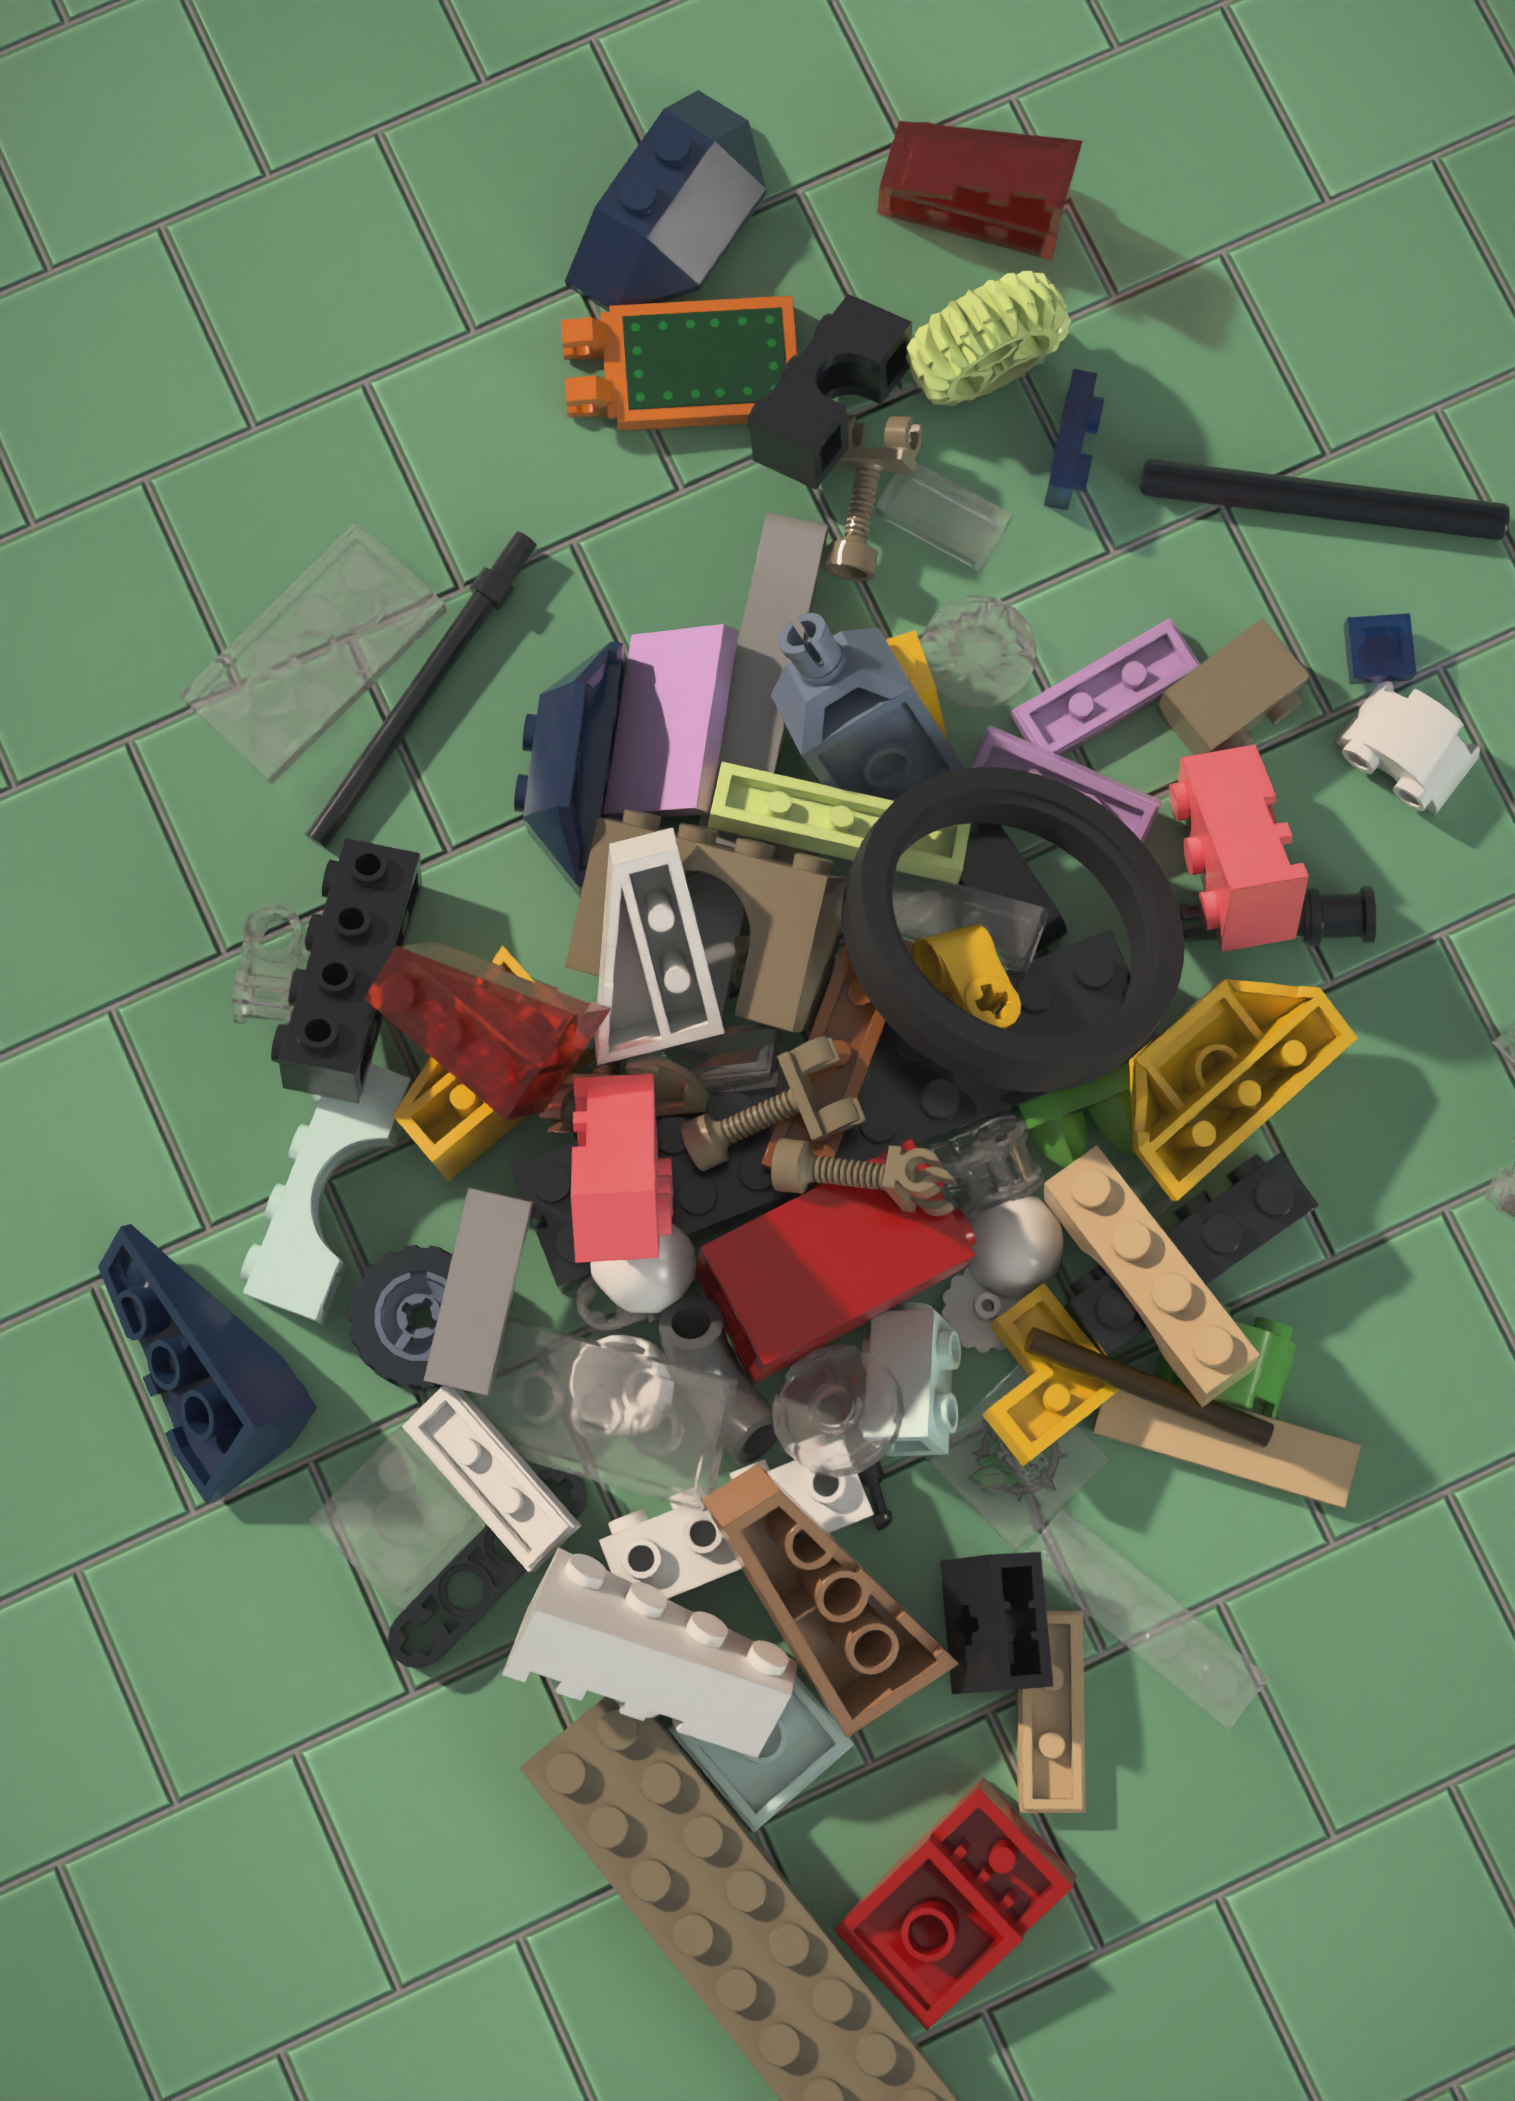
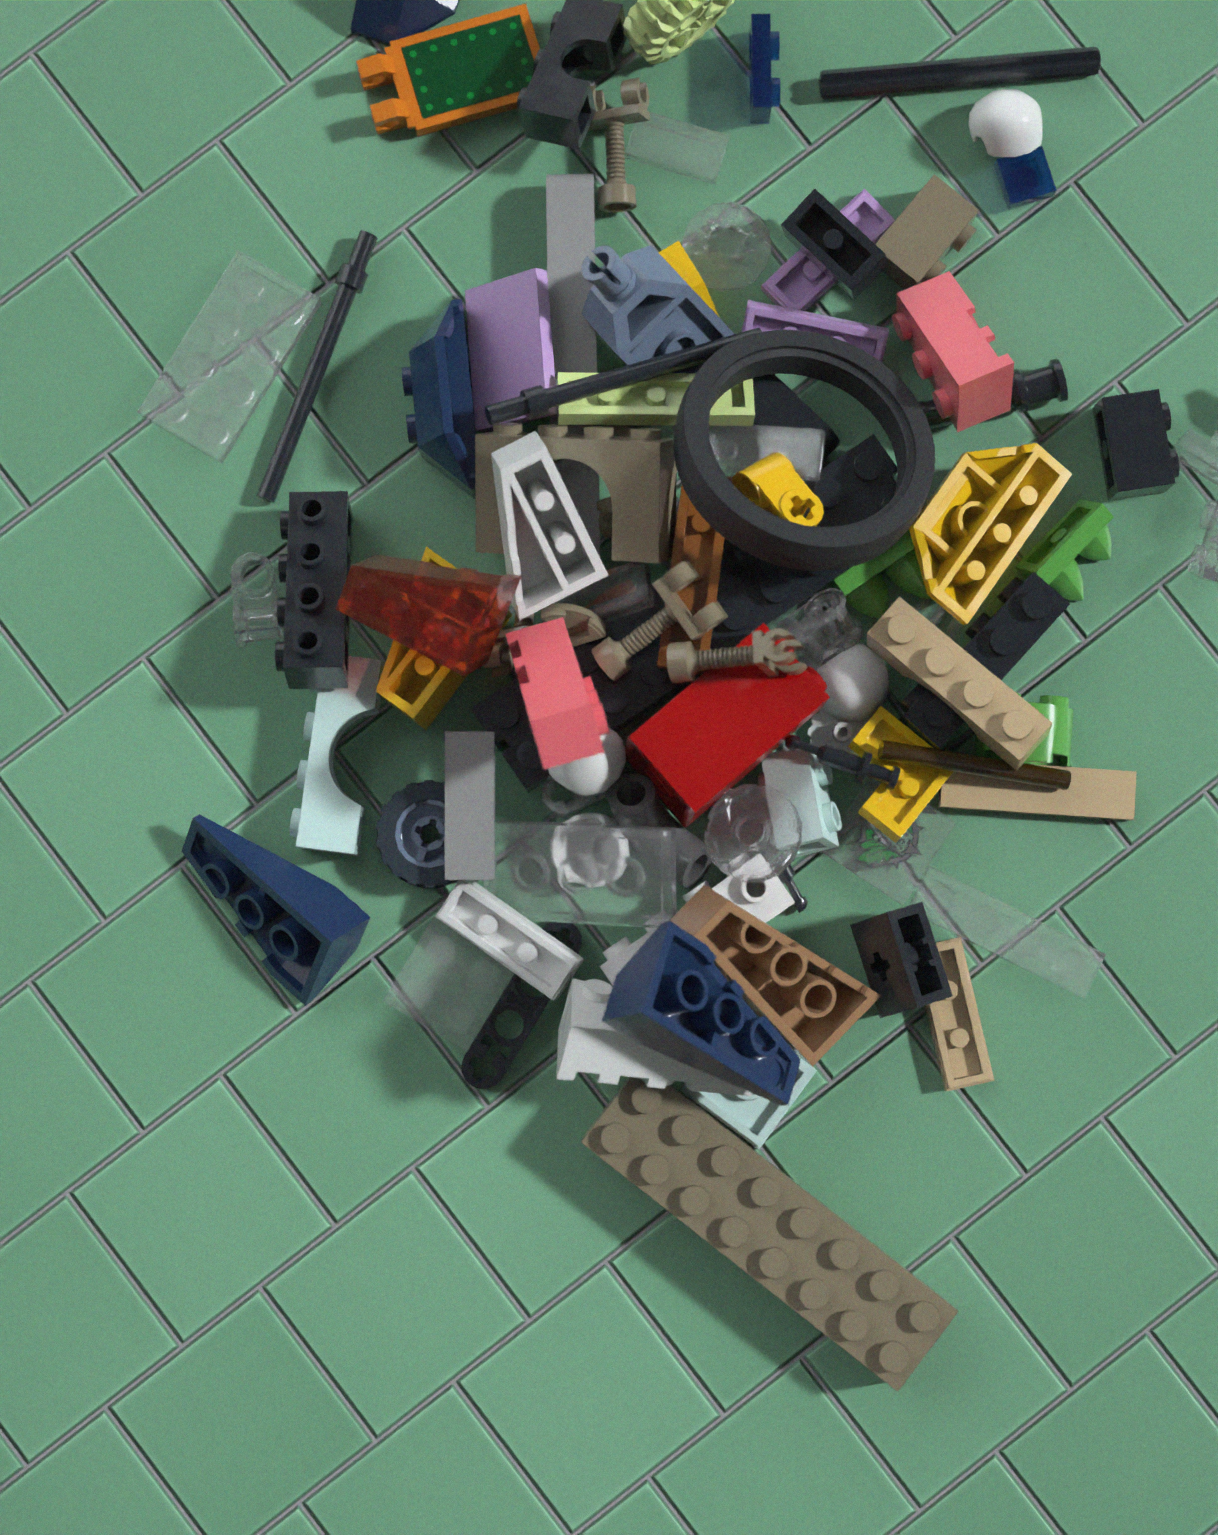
camera: 15 degrees left, 5 degrees up
red slope [834,1777,1076,2030] -> none
white cylinder [1334,681,1480,815] -> none
none -> black bar [485,327,762,425]
none -> dark blue wedge [602,920,801,1106]
none -> black brick [781,188,887,300]
none -> black piece [785,735,900,791]
none -> white hair [969,90,1043,157]
none -> bright green tile [1015,499,1114,601]
none -> black brick [1092,389,1180,501]

